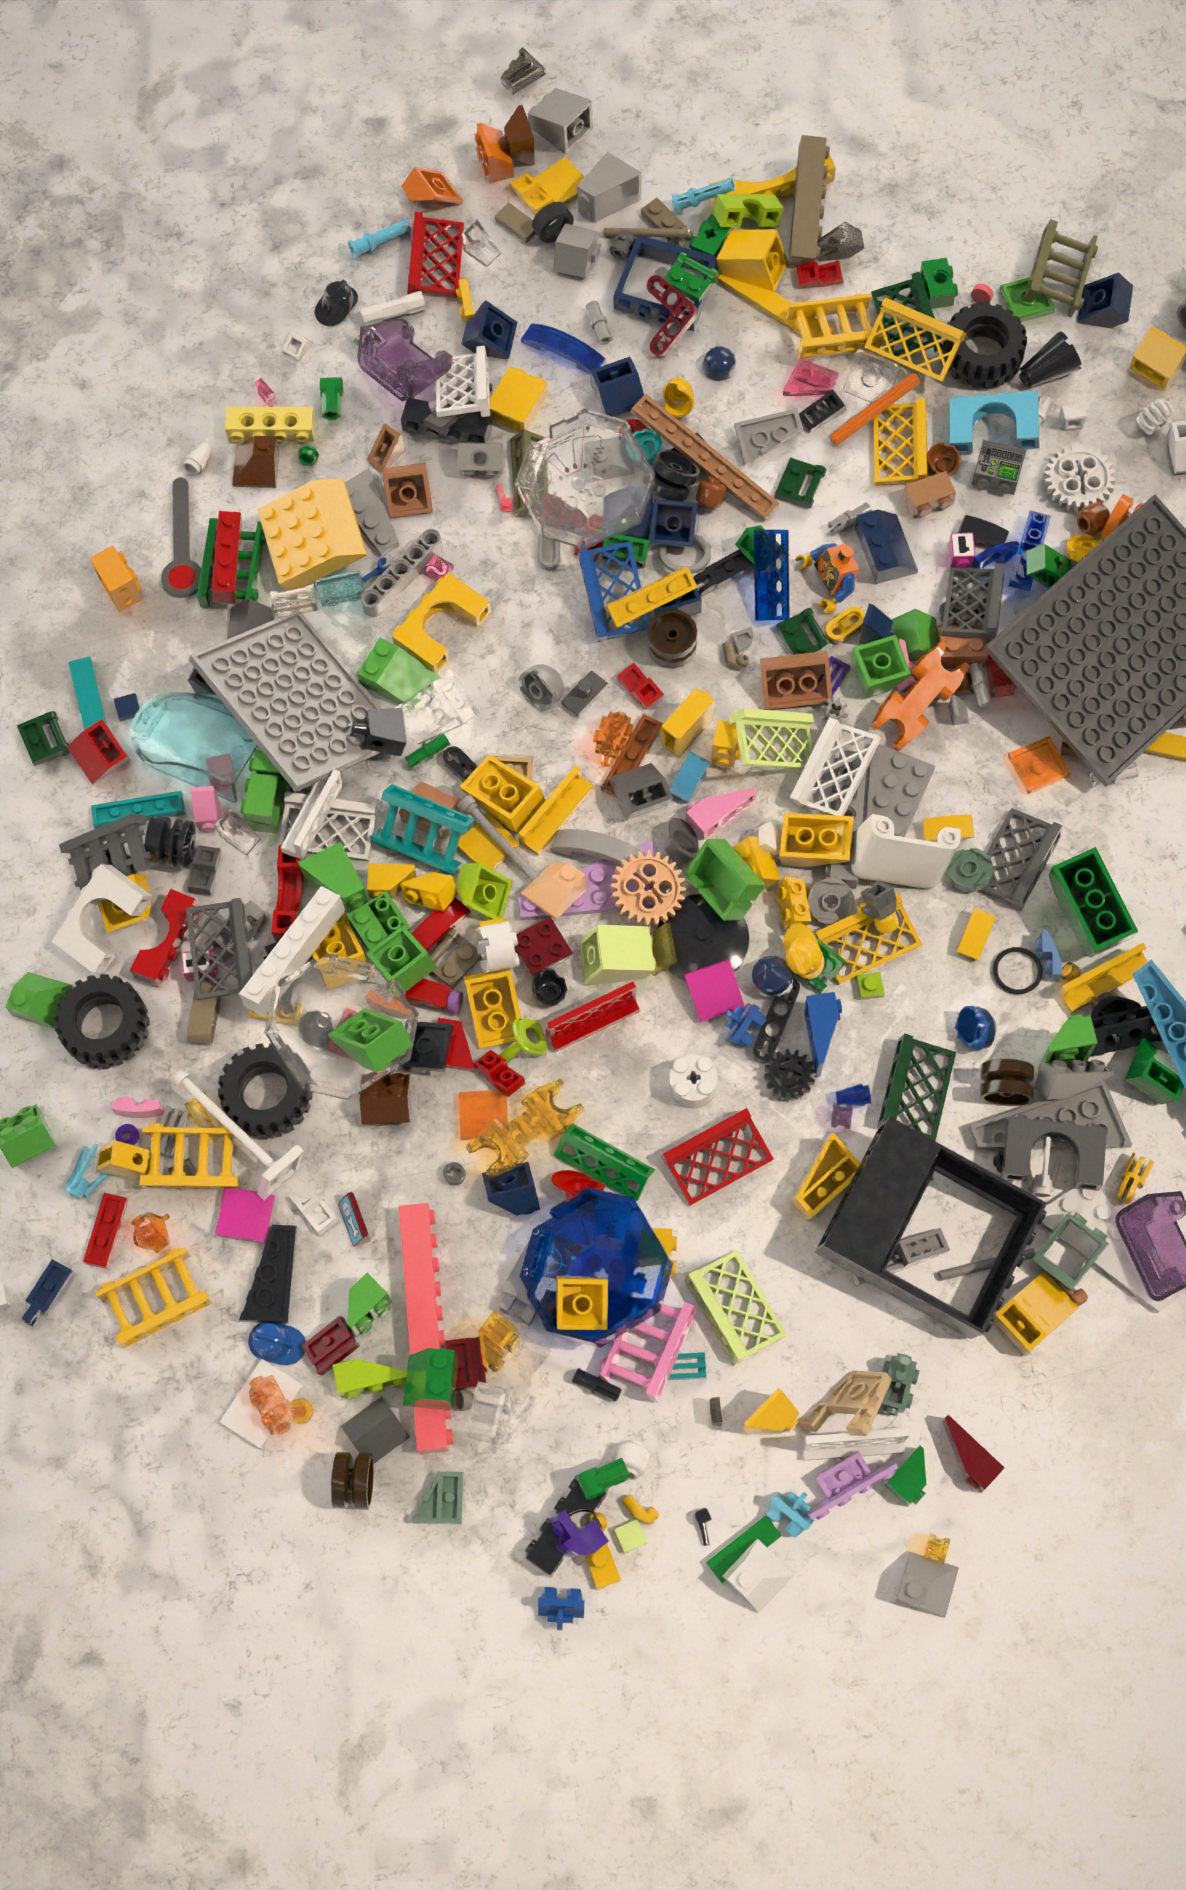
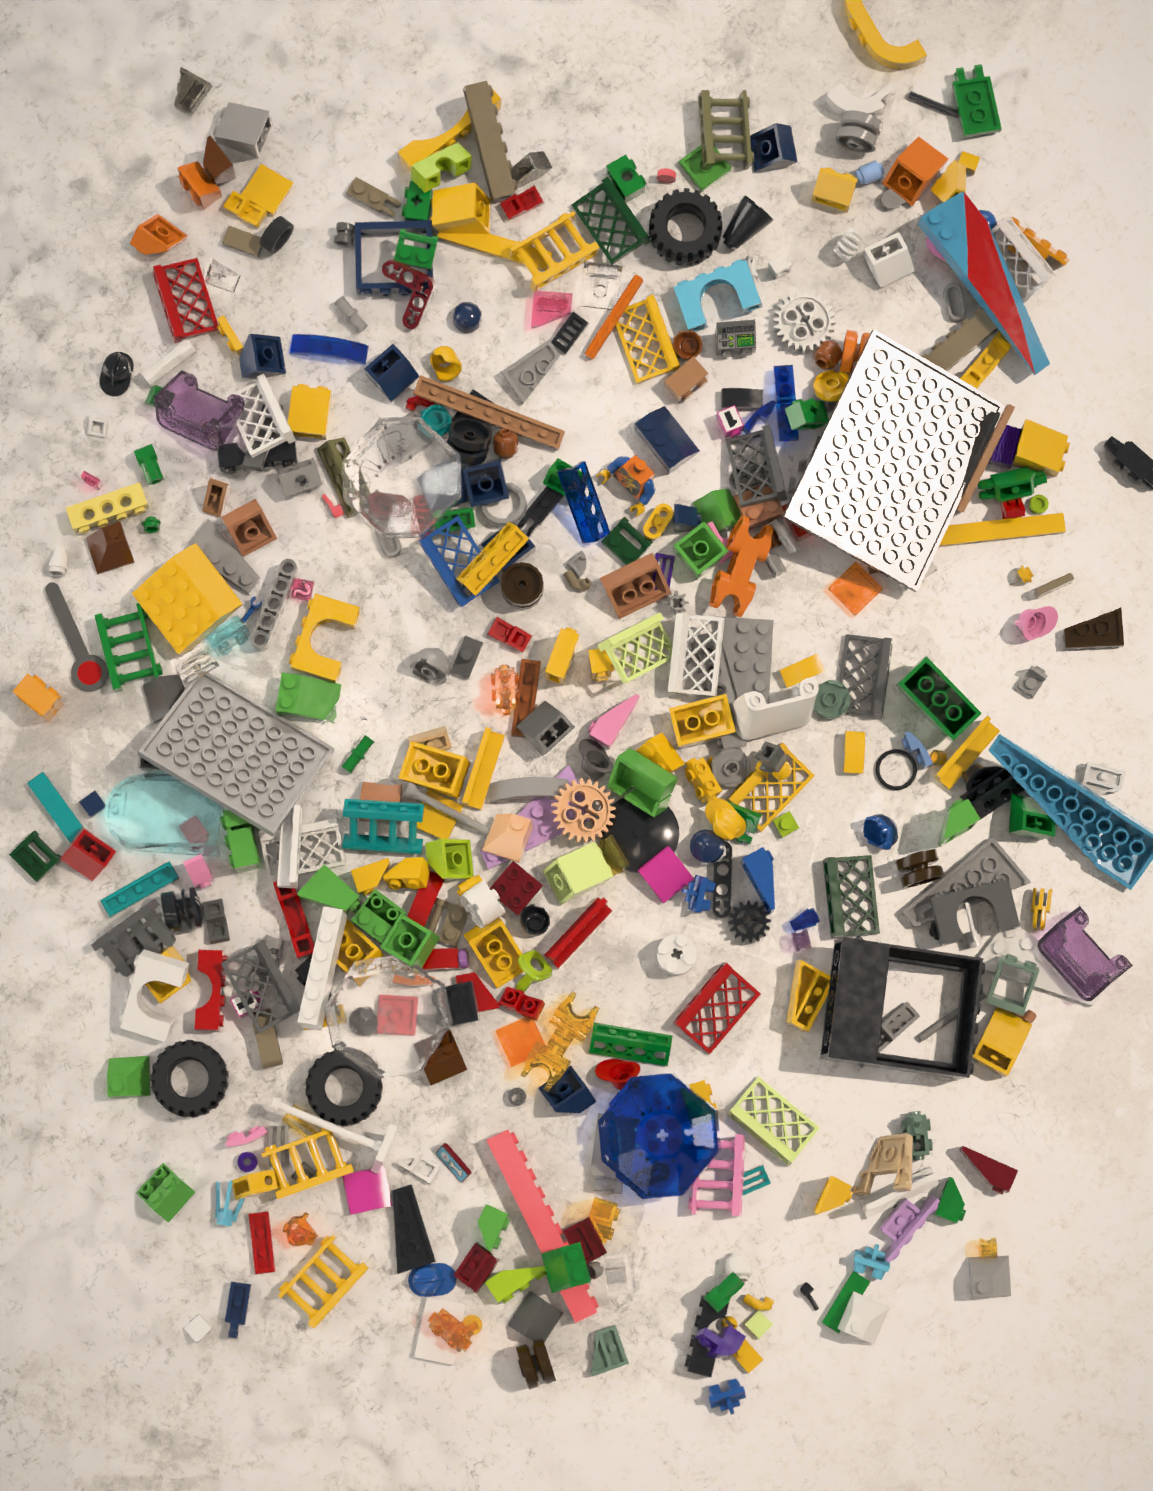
camera: 25 degrees left, 10 degrees up
red arch [212,511,242,604] -> none
clear slope [215,808,261,855] -> none
bright green slope [328,1008,413,1072] -> none
medium azure pin [348,219,411,259] -> none
torso [351,708,407,756] -> none
black beam [443,746,478,783] -> none
light grey plate [553,223,601,278] -> none
yellow slope [556,1276,608,1330] -> none
black axle [572,1368,622,1402] -> none
light grey slope [577,152,641,222] -> none
dark tan bar [604,228,687,238] -> none
dark azure slope [669,752,710,802] -> none
medium azure pin [672,177,736,213] -> none
clear smoke tile [709,1397,723,1427] -> none
white slope [754,820,781,856] -> none
dark green plate [775,457,827,508] -> none
light grey pin [828,503,872,535] -> none
yellow fence [865,297,967,382] -> none
light grey slope [1034,1059,1113,1099] -> none

